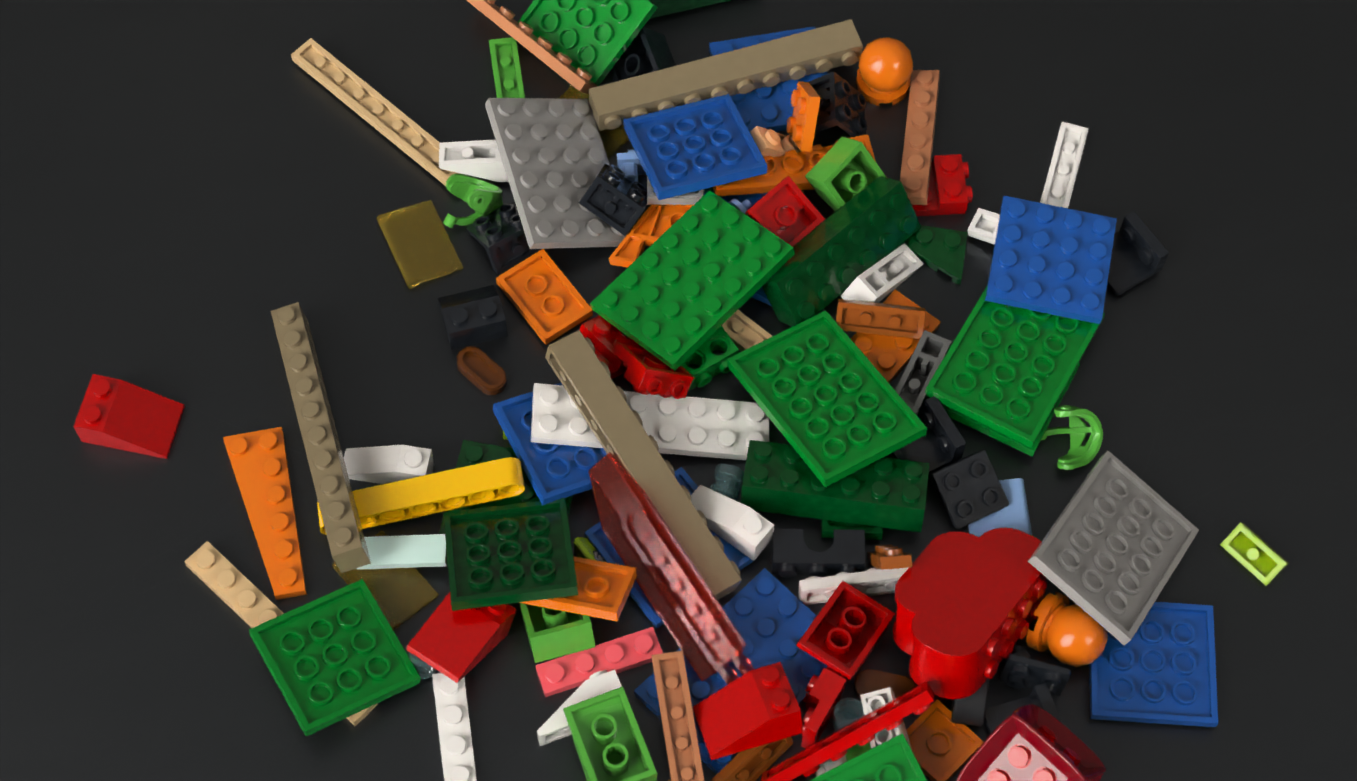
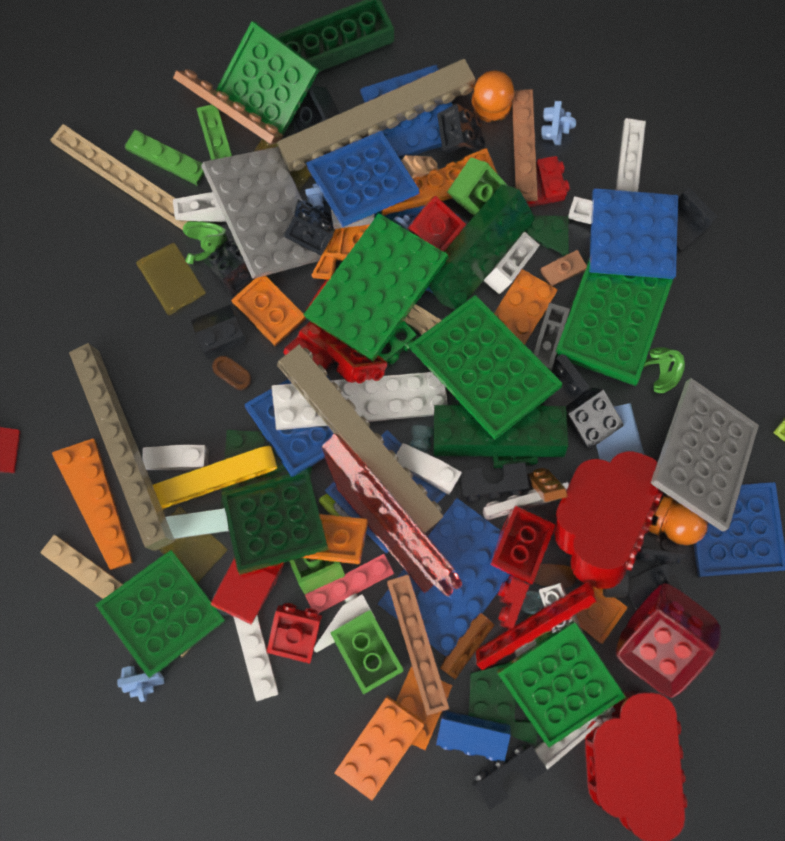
camera: 10 degrees left, 15 degrees up
red slope [692,662,803,760] -> none
orange plate [787,81,821,152] -> none
dark orange plate [835,299,926,339] -> none
none -> light blue hips [117,666,164,702]
none -> bright green plate [125,130,204,186]
none -> red plate [266,603,322,663]
none -> nougat plate [540,250,587,287]
none -> light blue hips [541,101,576,145]

